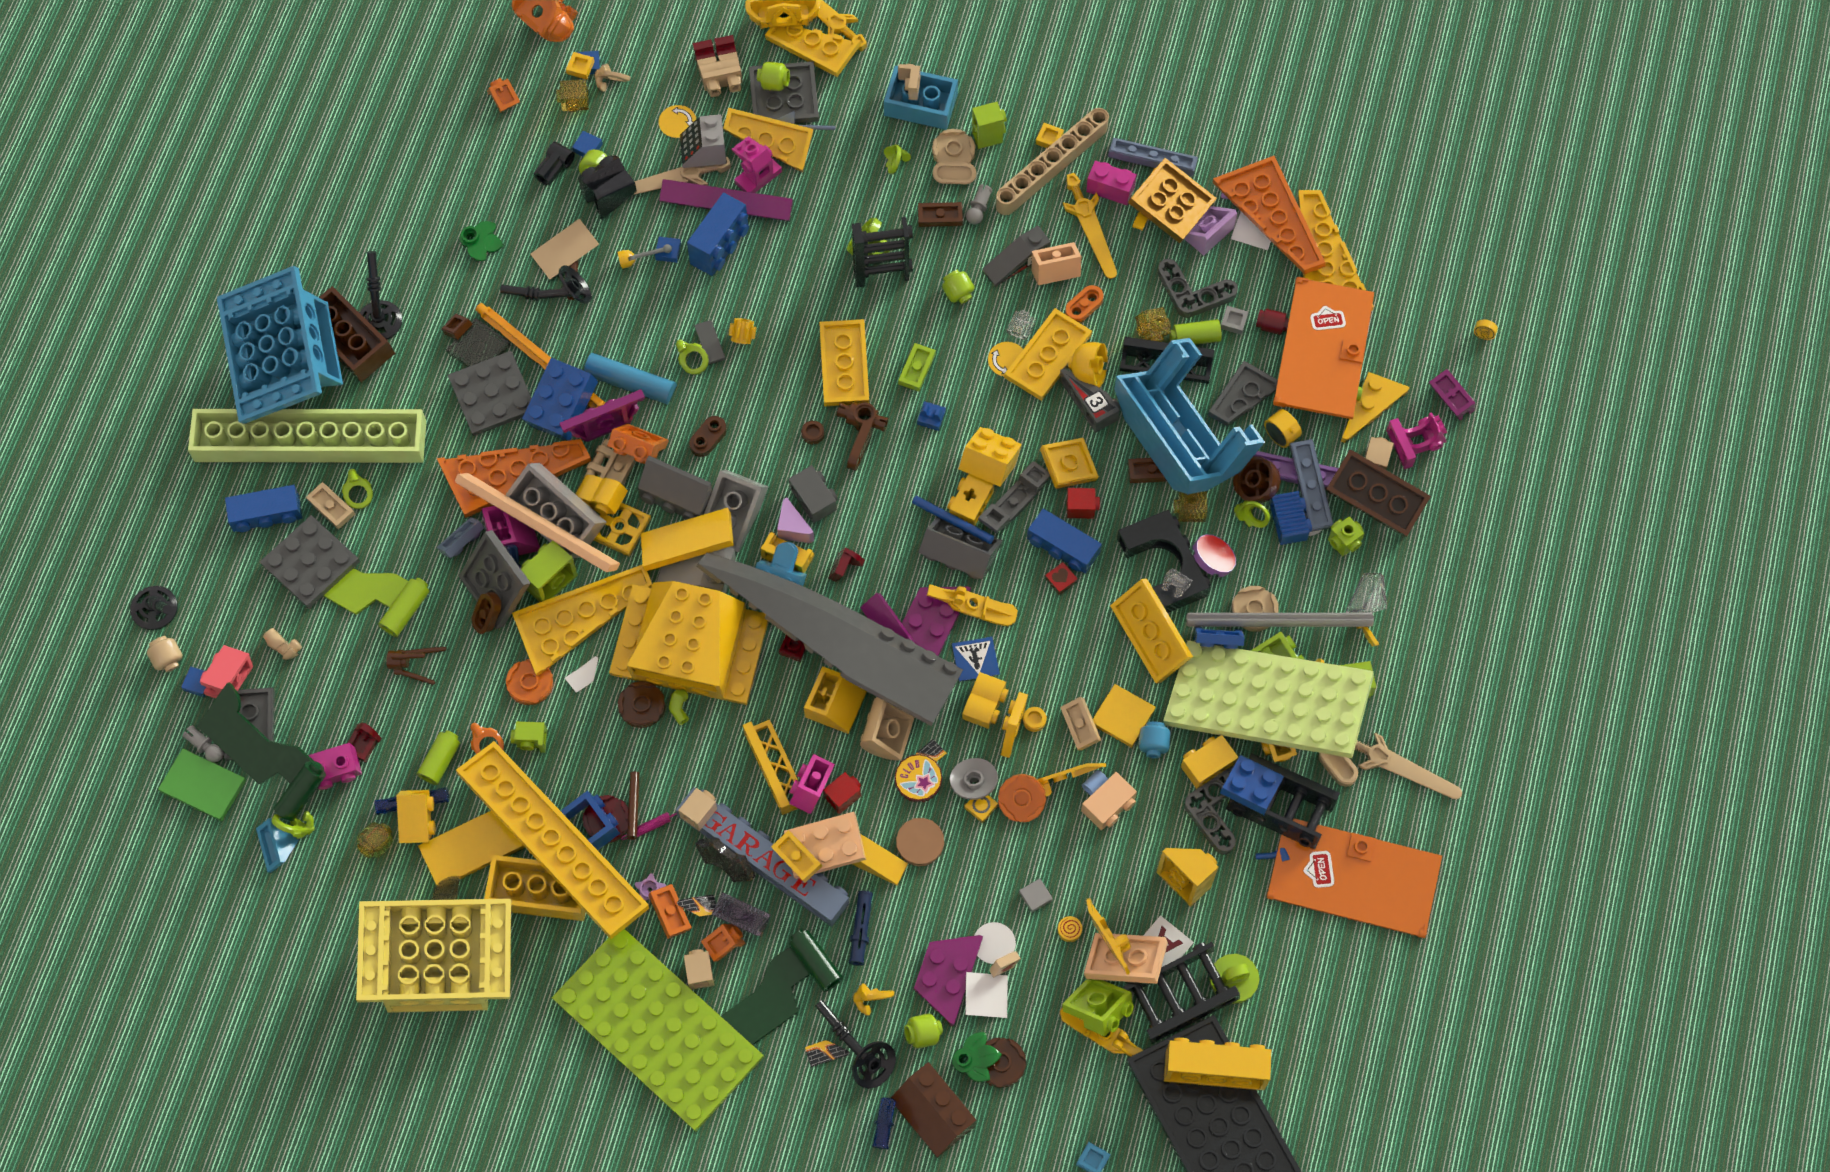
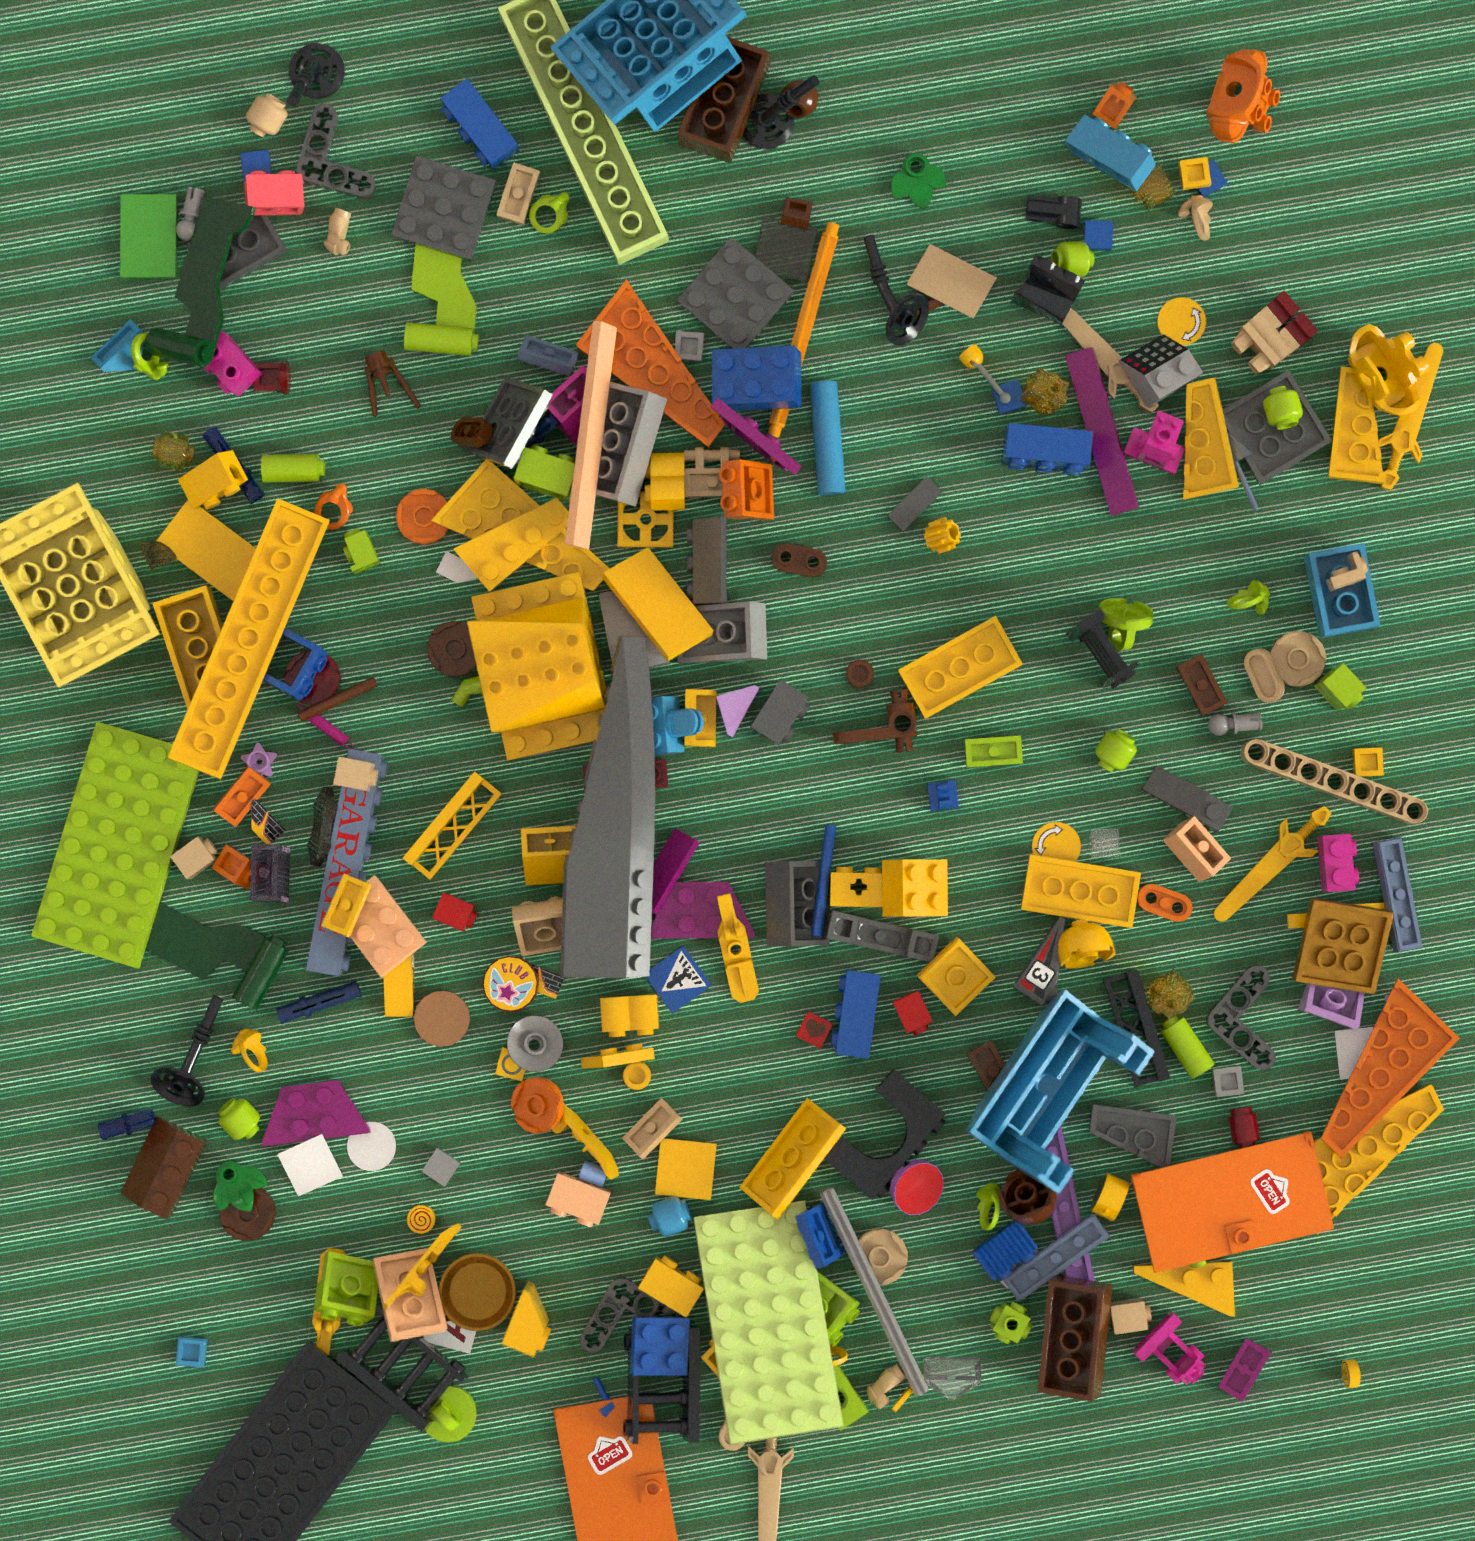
camera: 65 degrees right, 20 degrees up
lime piece [676,339,709,375] -> none
dark pink brick [789,754,835,814] -> none
sticker [805,1040,849,1067] -> none
dark red tile [828,547,865,582] -> none
tan tile [989,951,1021,978] -> none
clear tile [1161,569,1193,598] -> none
yellow brick [1164,1038,1272,1090] -> none
clear yellow brick [1173,491,1208,522] -> none
none -> dark grey beam [297,103,377,199]
none -> pearl gold piece [439,1253,516,1331]
none -> yellow wing [454,498,569,592]
none -> light grey tile [675,331,704,362]
none -> reddish brown piece [781,79,819,119]
none -> tan arm [867,1364,906,1409]
none -> clear yellow brick [1020,368,1069,415]
none -> dark azure brick [1065,114,1156,191]

